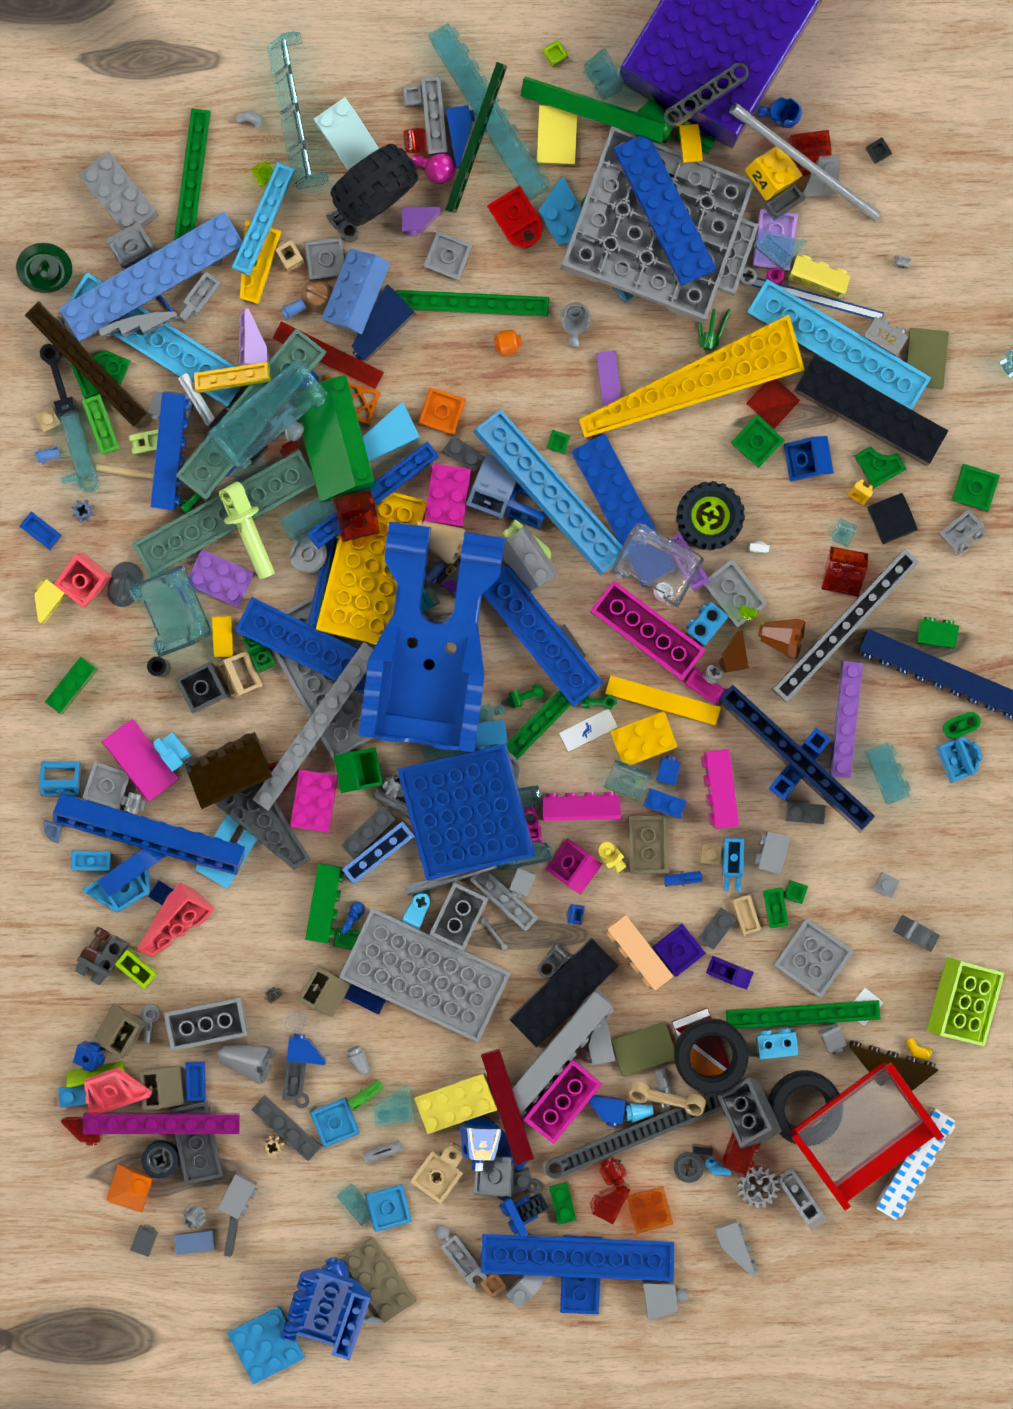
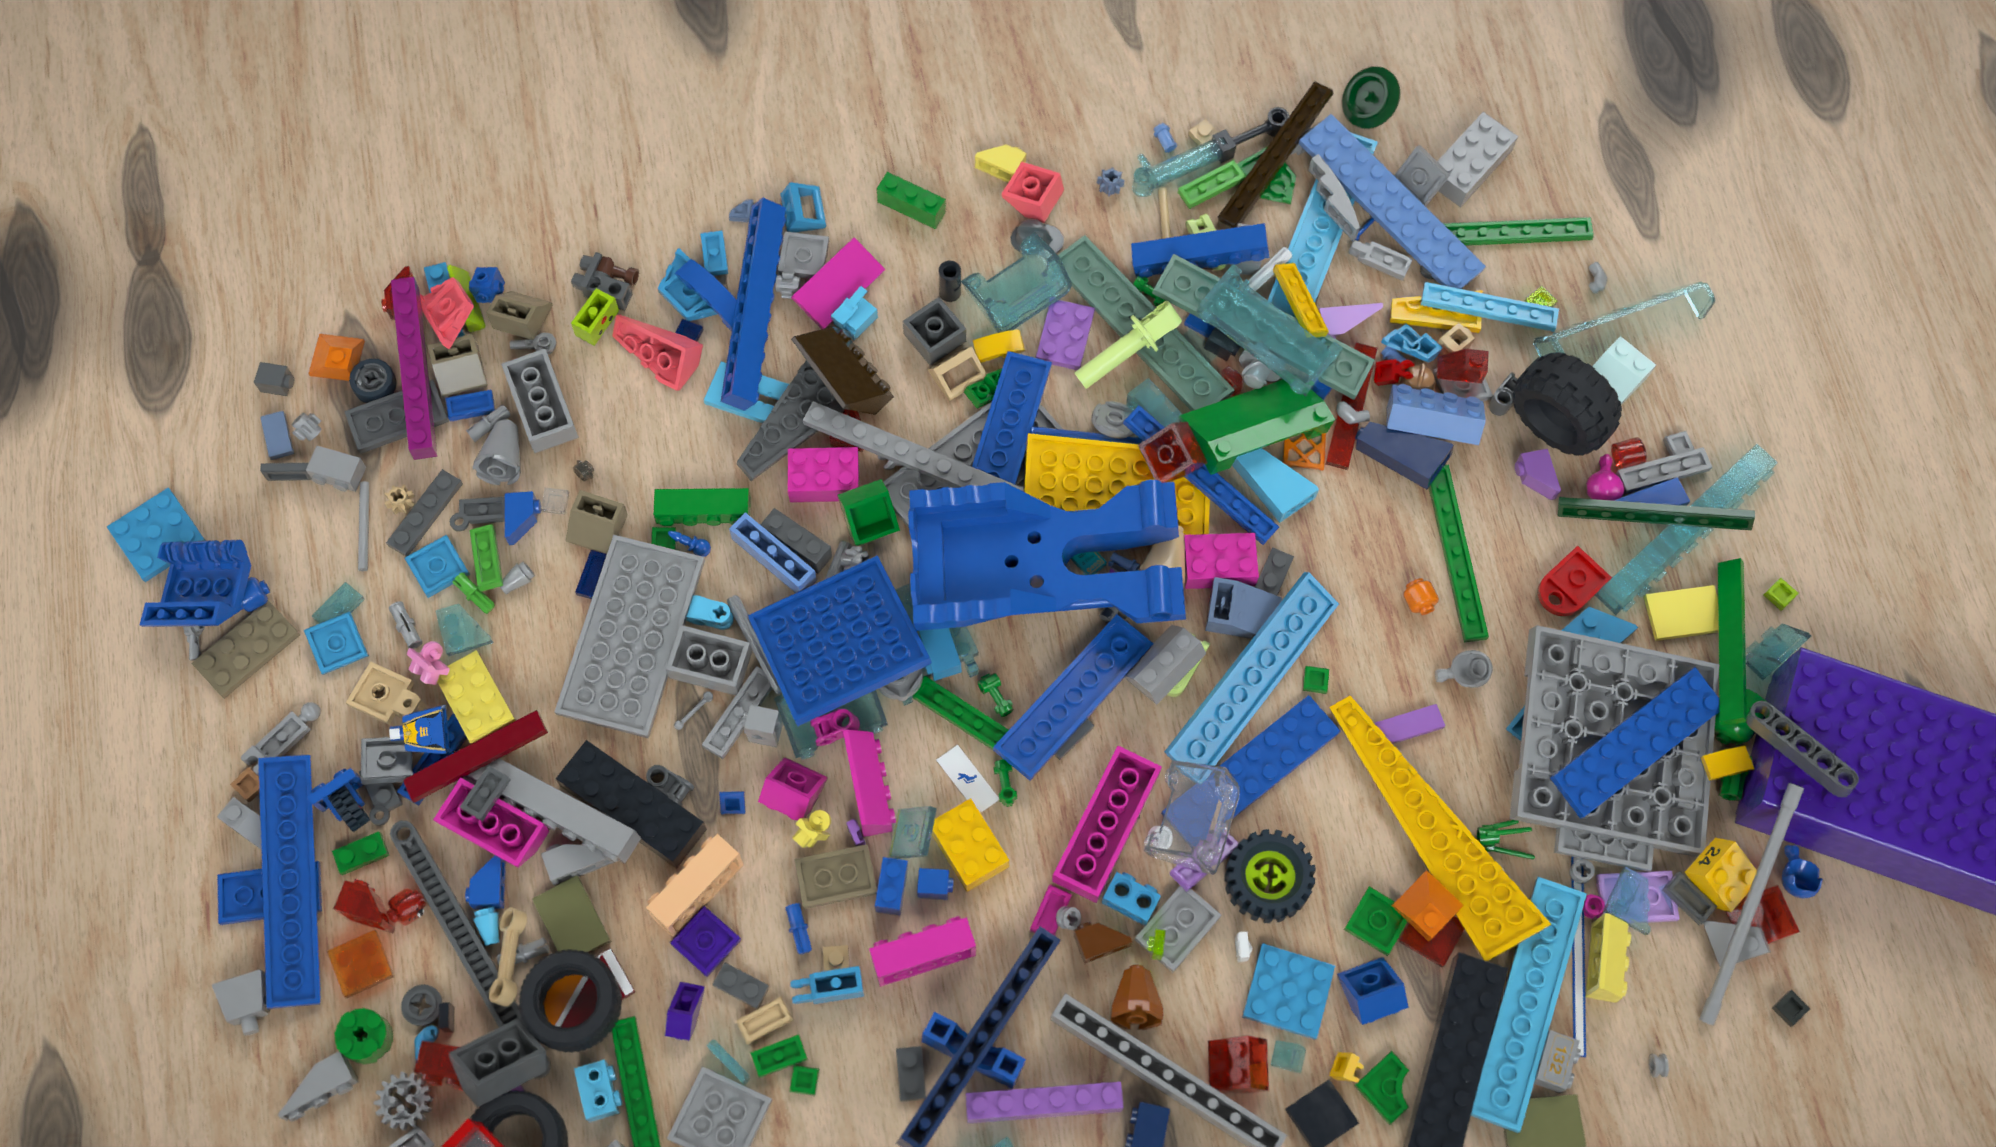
camera: 85 degrees right, 20 degrees down
blue tile [19,511,62,550] -> none
orange tile [418,387,466,435] -> none
light grey plate [423,231,473,281] -> none
blue tile [504,484,546,530] -> none
yellow tile [605,675,721,726] -> none
light grey brick [755,831,790,875] -> none
none -> green brick [334,1008,394,1065]
none -> light grey piece [358,481,369,571]
none -> bright pink hips [406,641,450,685]
none -> dark grey plate [460,765,511,822]
none -> light grey axle [466,405,511,442]
none -> bright green tile [470,524,503,592]
none -> clear light blue tile [706,1039,750,1085]
none -> medium lavender tile [846,819,866,846]
none -> dark azure plate [1242,943,1335,1040]
none -> light grey arm [1336,402,1370,424]
none -> red plate [1374,359,1414,386]
none -> dark azure slope [1381,323,1443,363]
none -> orange slope [1392,870,1464,942]
none -> clear red slope [1436,349,1489,384]

